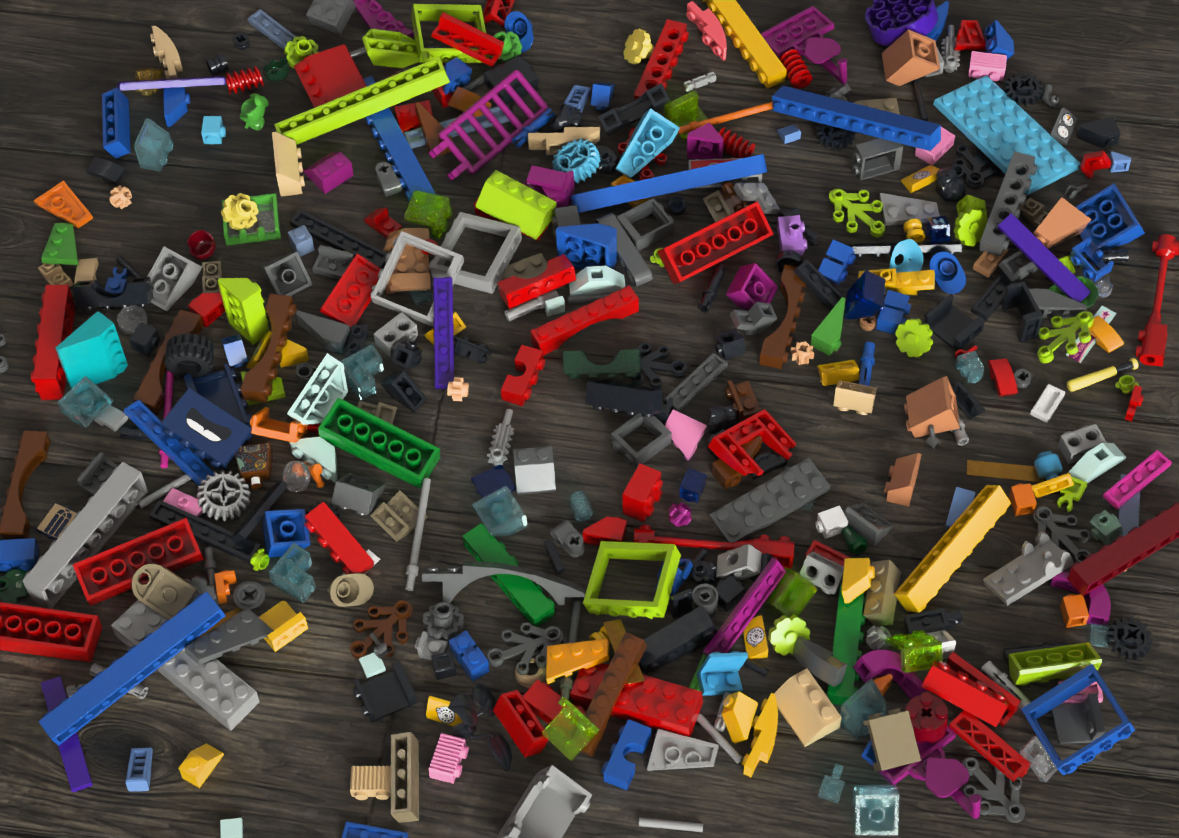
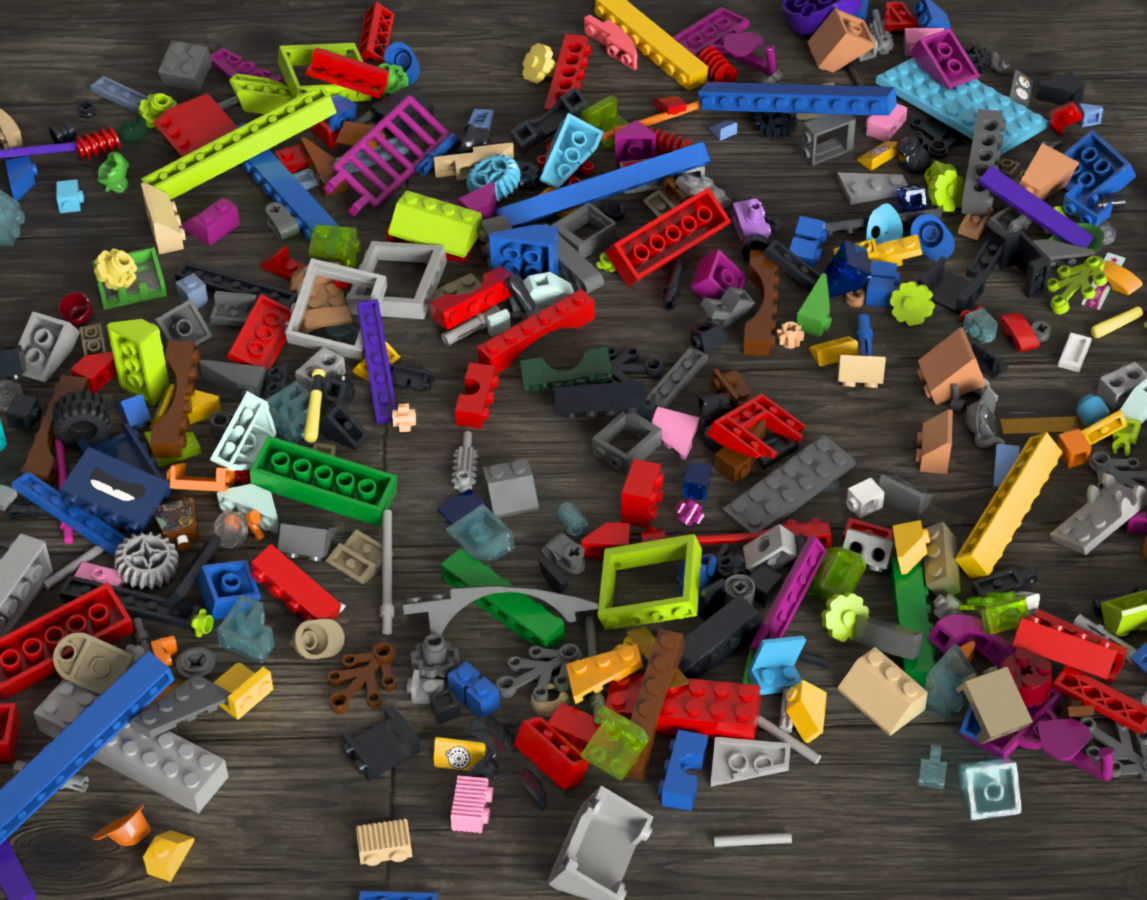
camera: 10 degrees left, 10 degrees down
medium blue slope [125,748,153,792] -> none
light aqua tile [359,653,386,678] -> none
dark grey hand [370,633,388,659] -> none
dark tan brick [391,732,419,823] -> none
magenta tile [527,165,567,191] -> none
blue slope [591,82,615,110] -> none
light grey axle [683,72,716,92] -> none
yellow slope [742,693,778,777] -> none
yellow slope [743,615,768,660] -> none
lime plant [829,189,885,238] -> none
dark green cone [841,526,867,555] -> none
yellow wheel [903,219,925,242] -> none
none -> orange piece [92,804,151,846]
none -> light yellow piece [304,369,325,443]
none -> black piece [505,274,542,321]
none -> red slope [652,95,687,115]
none -> magenta slope [910,28,980,90]
none -> dark grey hair [965,388,1005,448]
none -> reddish brown plate [1057,701,1094,717]

